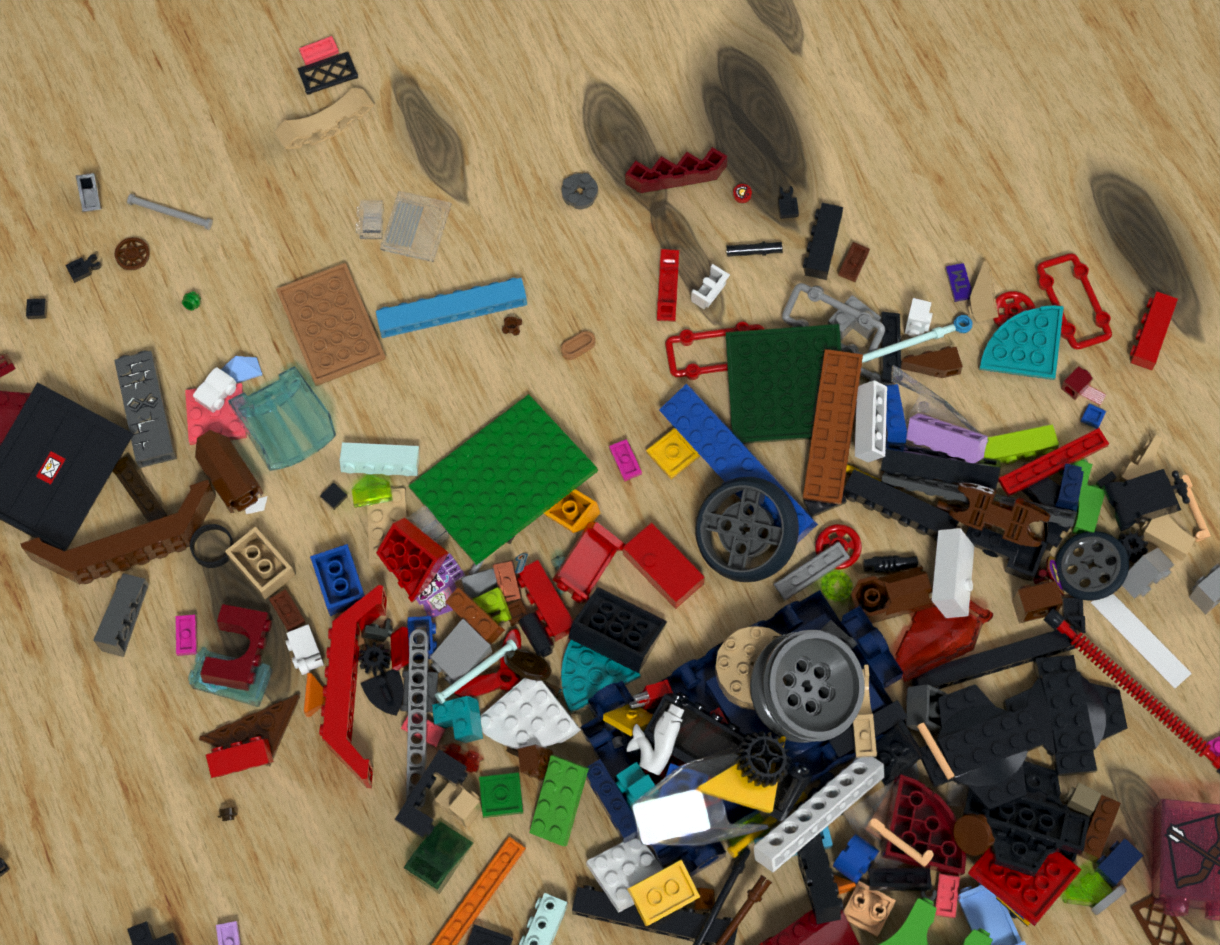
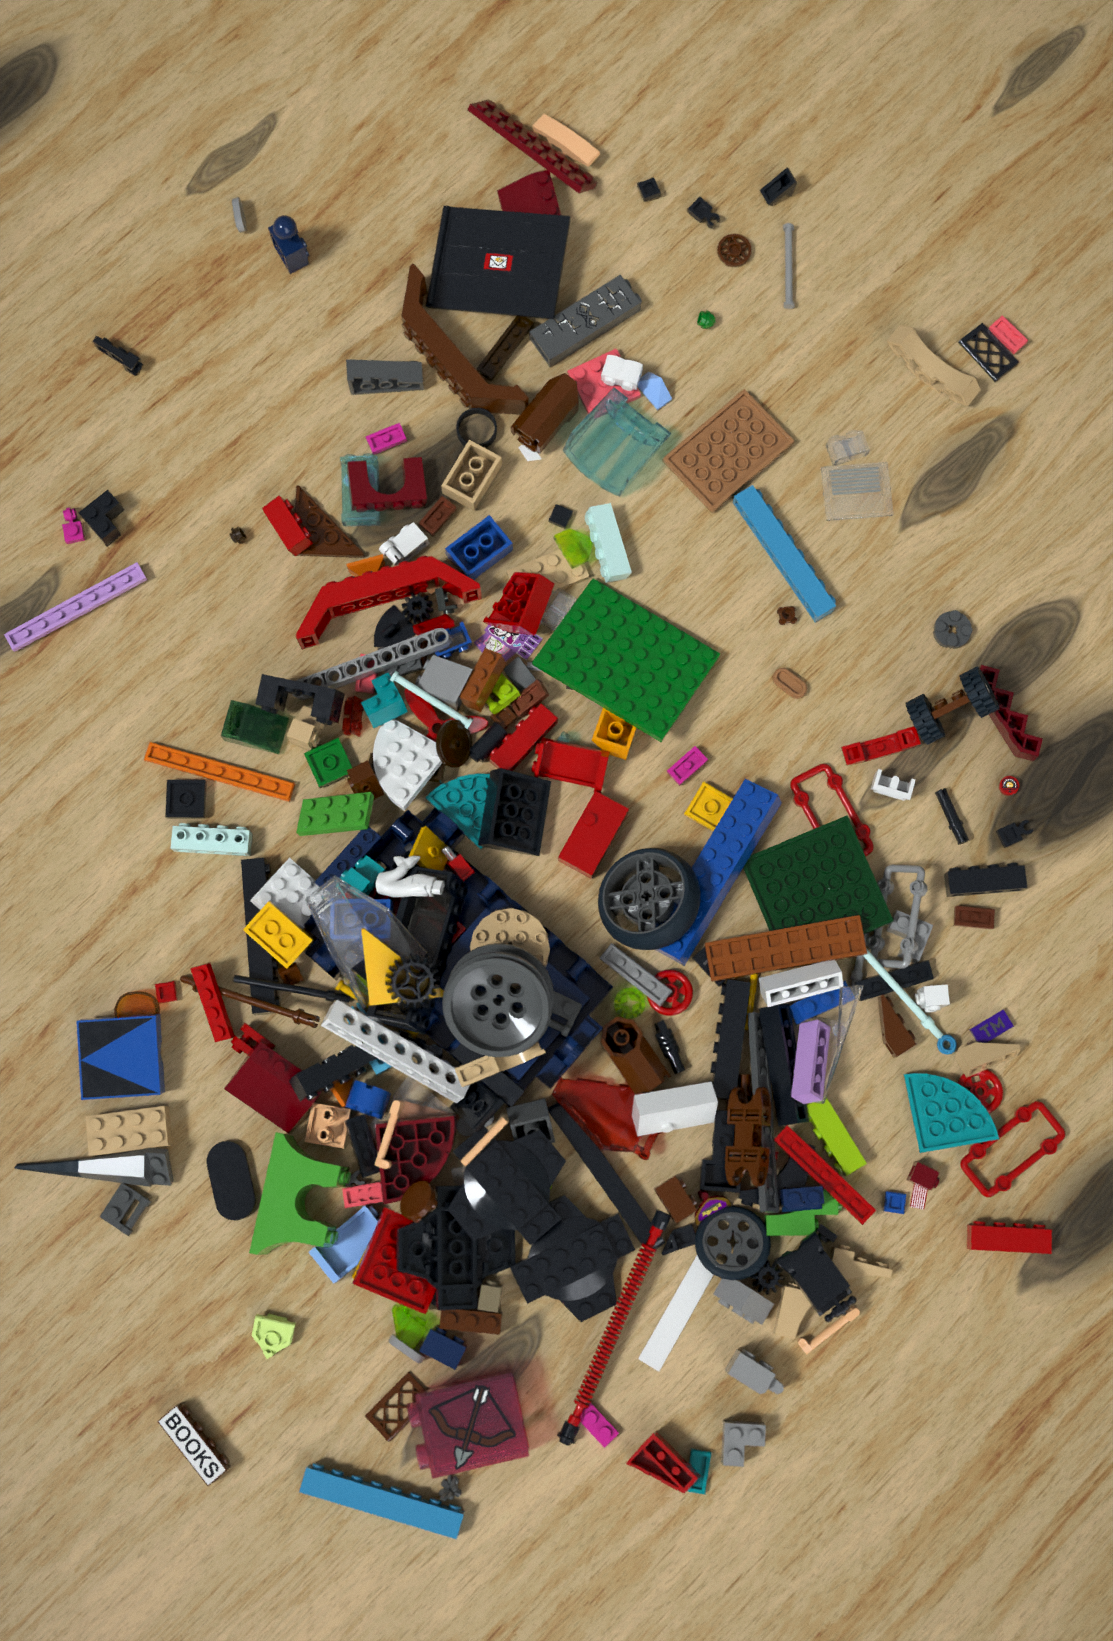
camera: 70 degrees right, 10 degrees up
dark azure sticker [515,553,528,573] -> none
none -> black plate [905,666,999,745]

